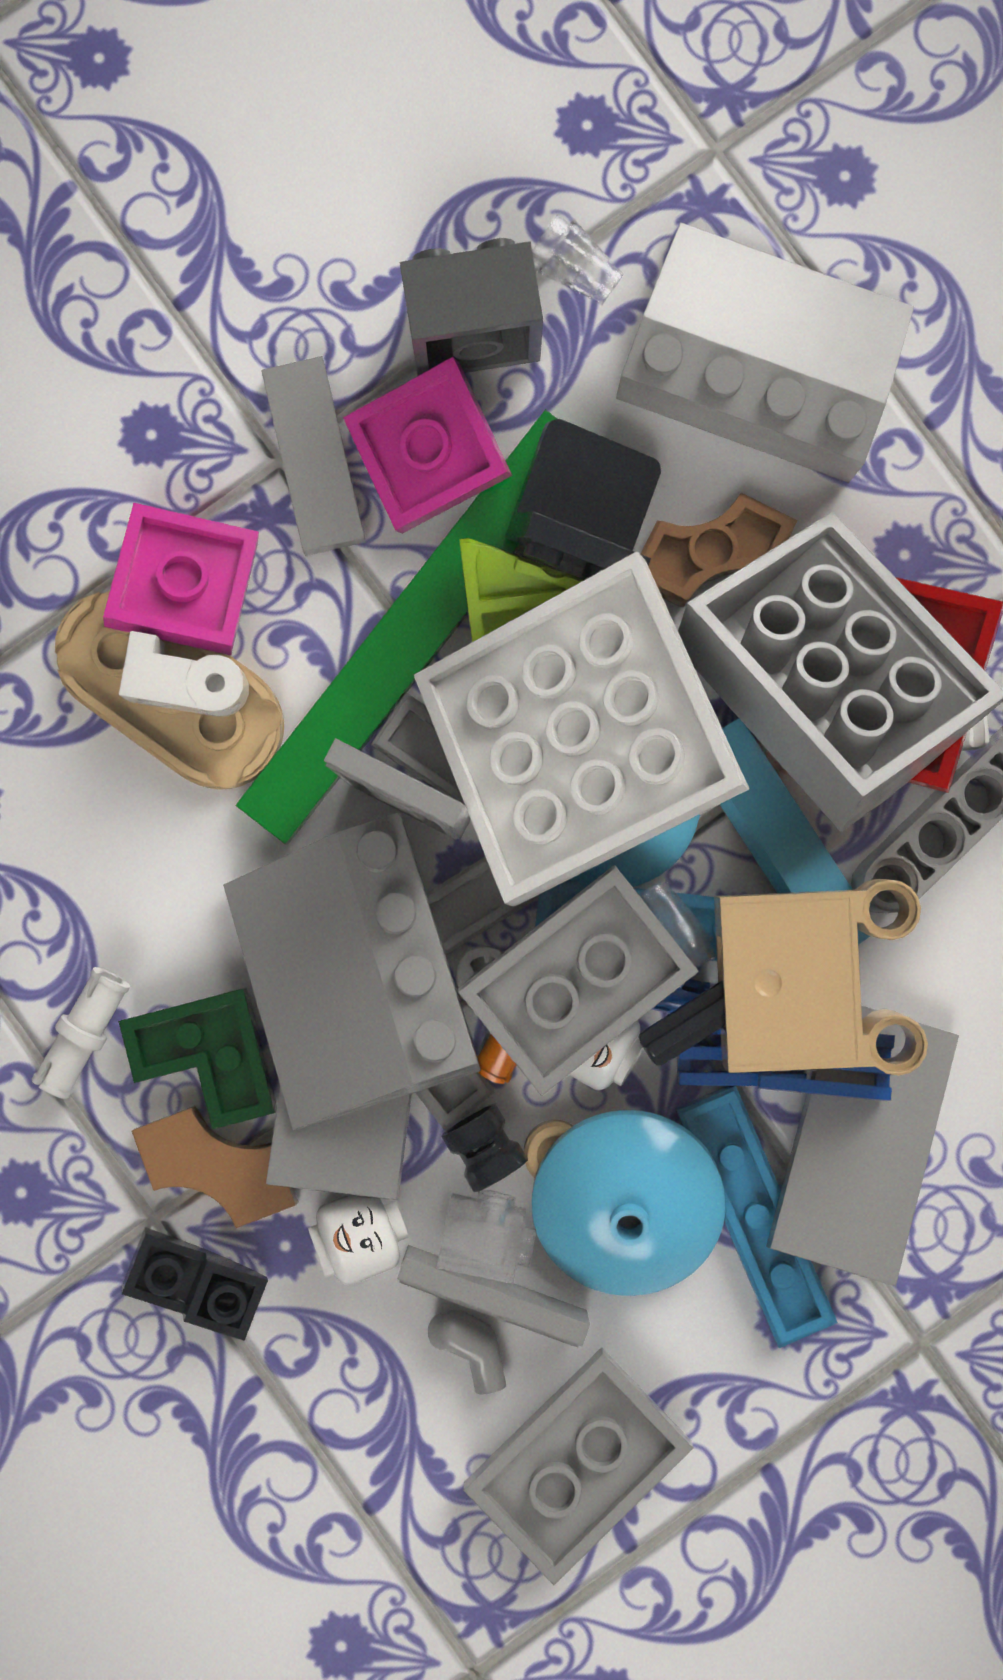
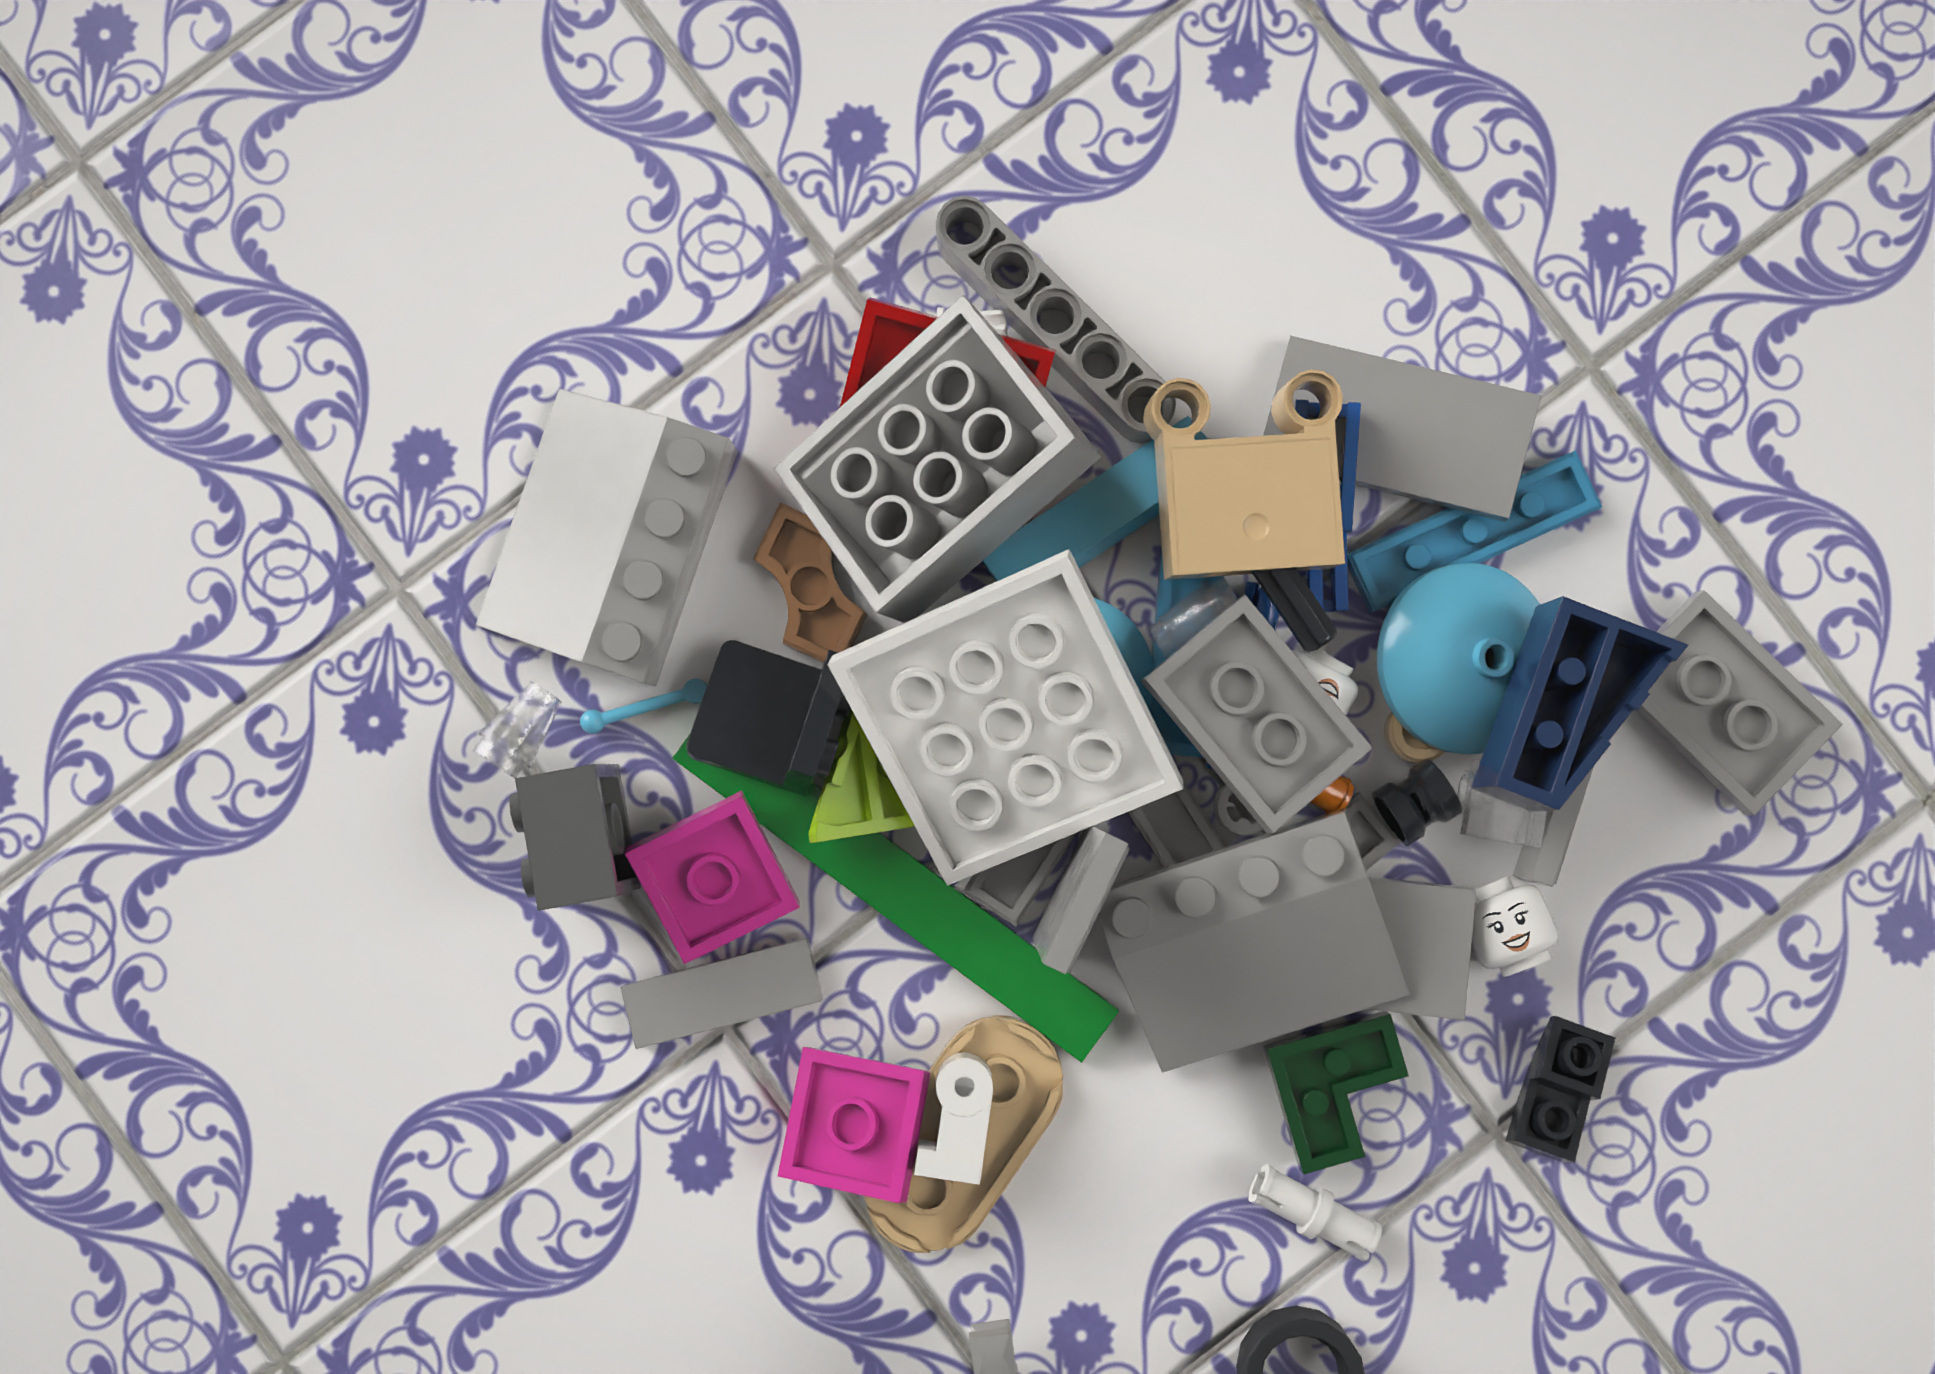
camera: 90 degrees left, 0 degrees up
medium nougat tile [131,1106,298,1228] -> none
light grey arm [428,1310,506,1394] -> none
none -> medium azure hinge [580,678,707,734]
none -> dark blue wedge [1471,596,1688,812]

